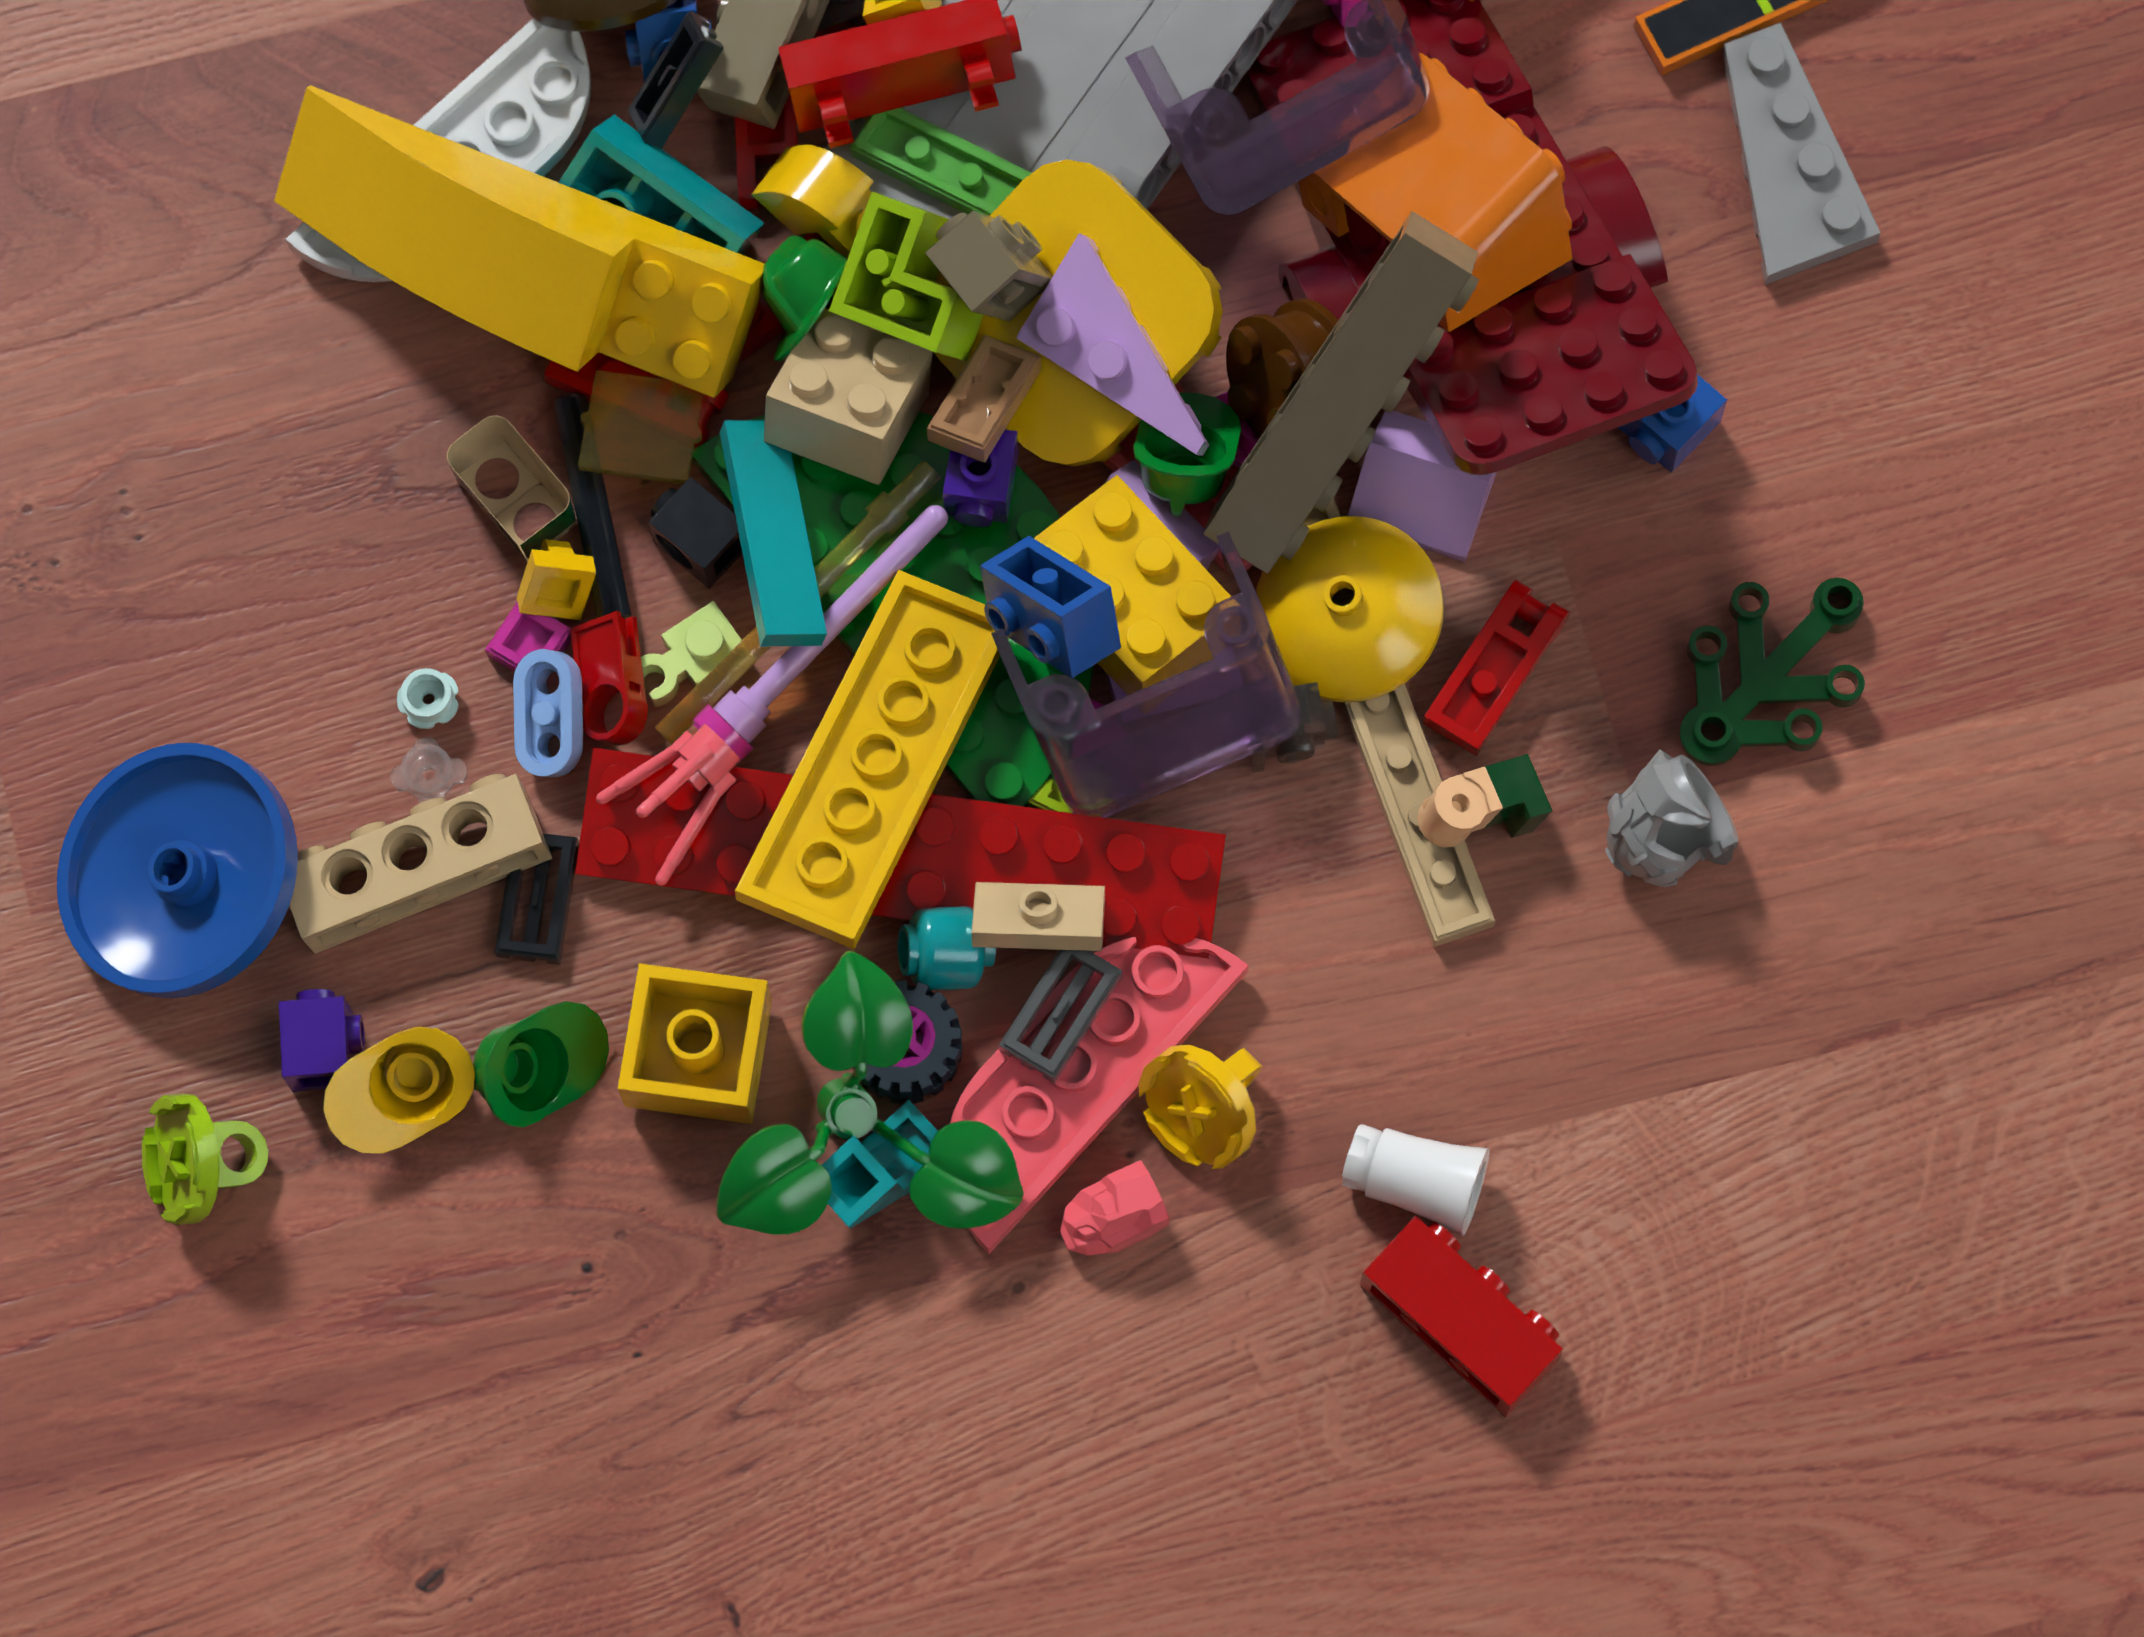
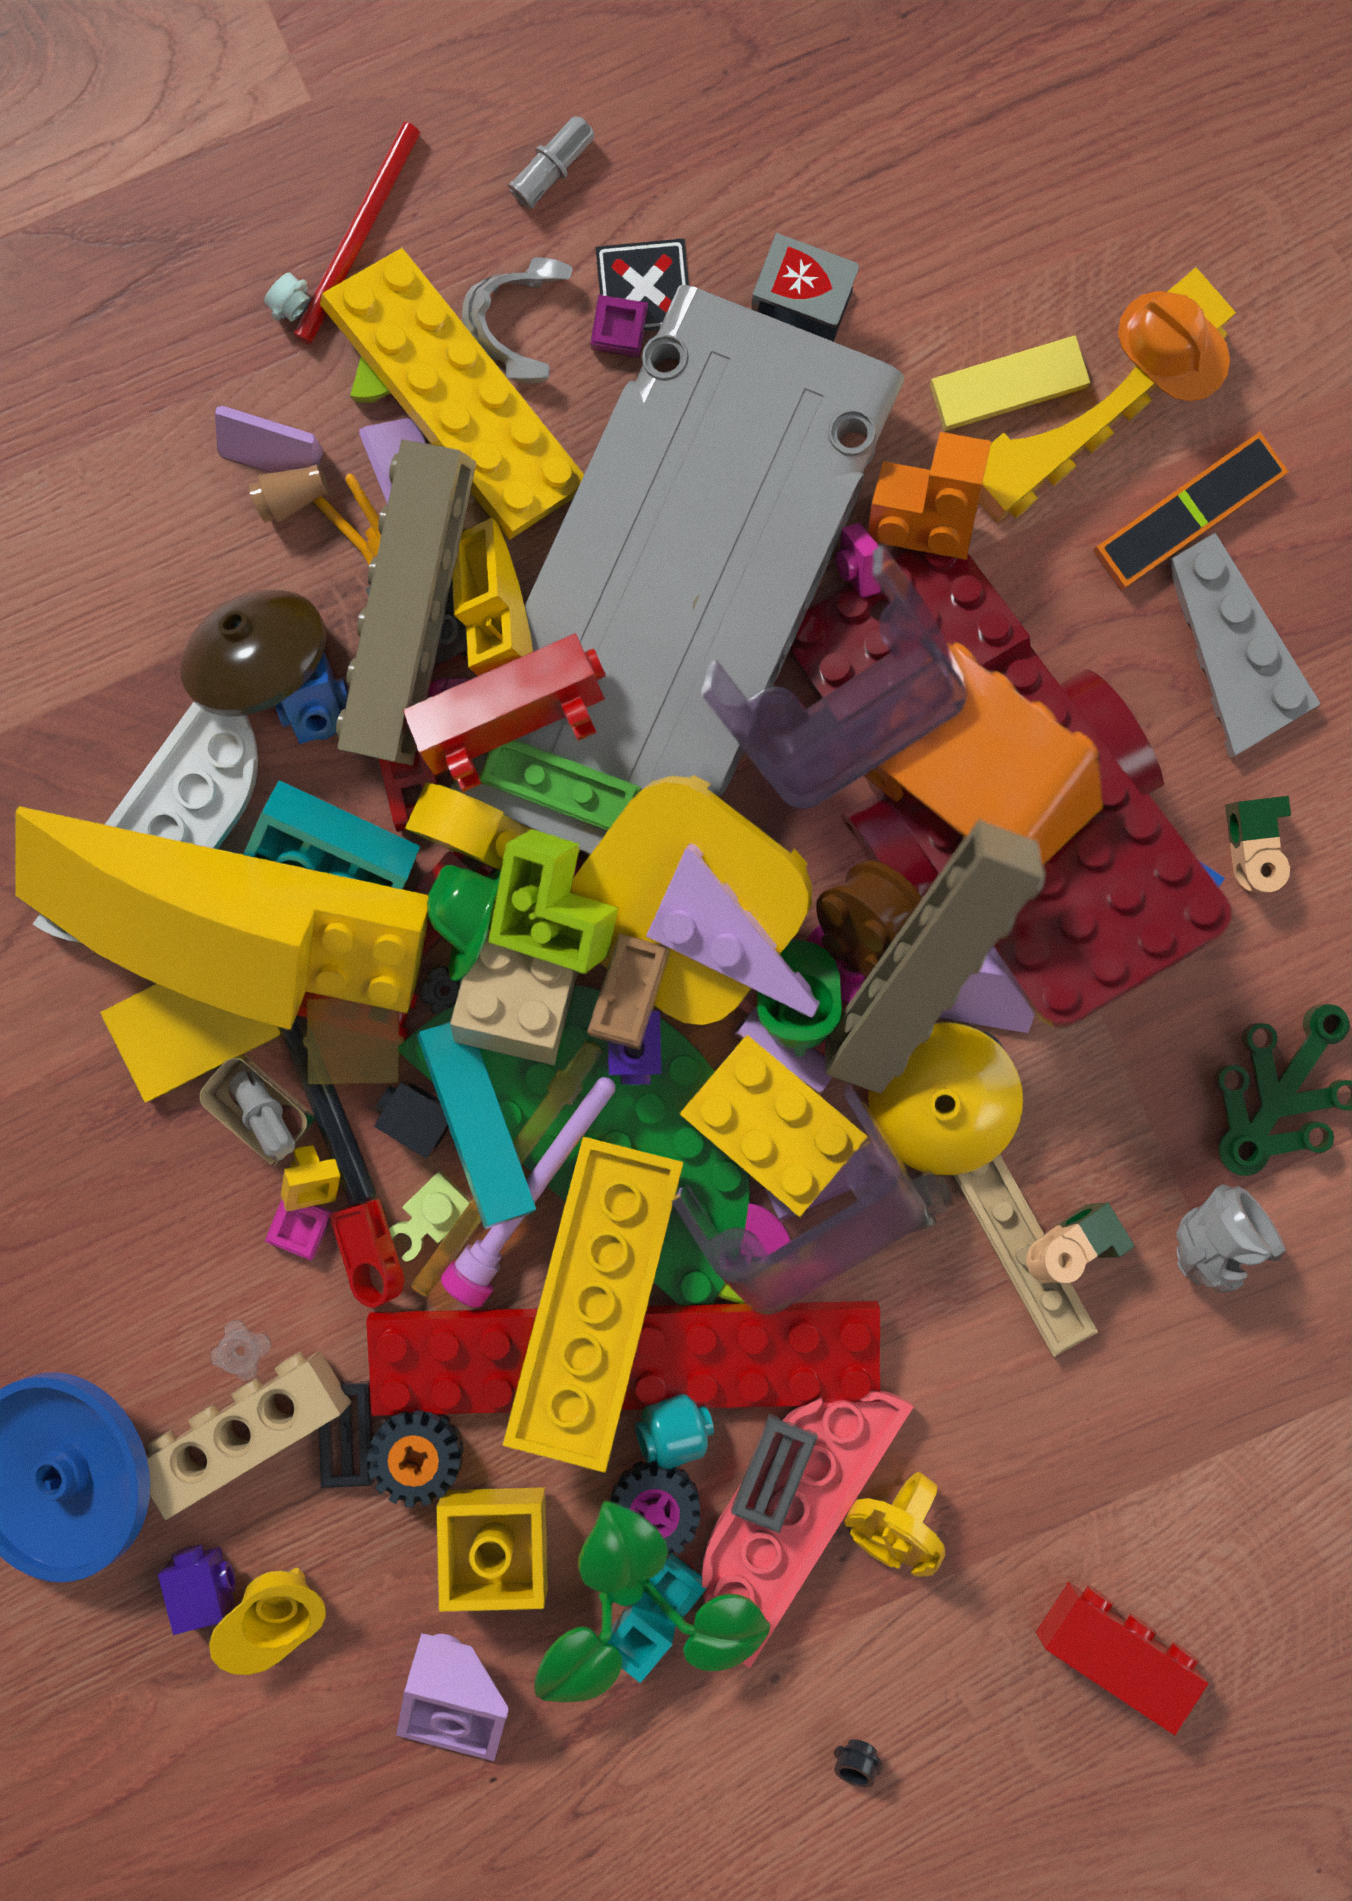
camera: 15 degrees left, 15 degrees up
lime tile [142,1094,268,1225] -> none
light aqua plate [397,668,459,729] -> none
green piece [473,1001,609,1128] -> none
light blue plate [513,649,583,777] -> none
coral plant [596,724,740,886] -> none
black tile [628,11,724,149] -> none
dark tan brick [925,211,1053,322] -> none
tan plate [972,882,1105,951] -> none
blue brick [980,536,1121,678] -> none
coral rock [1060,1160,1169,1256] -> none
white plant [1342,1124,1490,1236] -> none
red plate [1423,579,1570,756] -> none
none -> yellow tile [100,984,282,1103]
none -> light grey axle [229,1070,295,1161]
none -> black wheel [367,1410,464,1508]
none -> lavender slope [396,1633,509,1761]
none -> black plate [420,966,463,1015]
none -> black plate [834,1739,883,1788]
none -> leg [1225,796,1291,893]

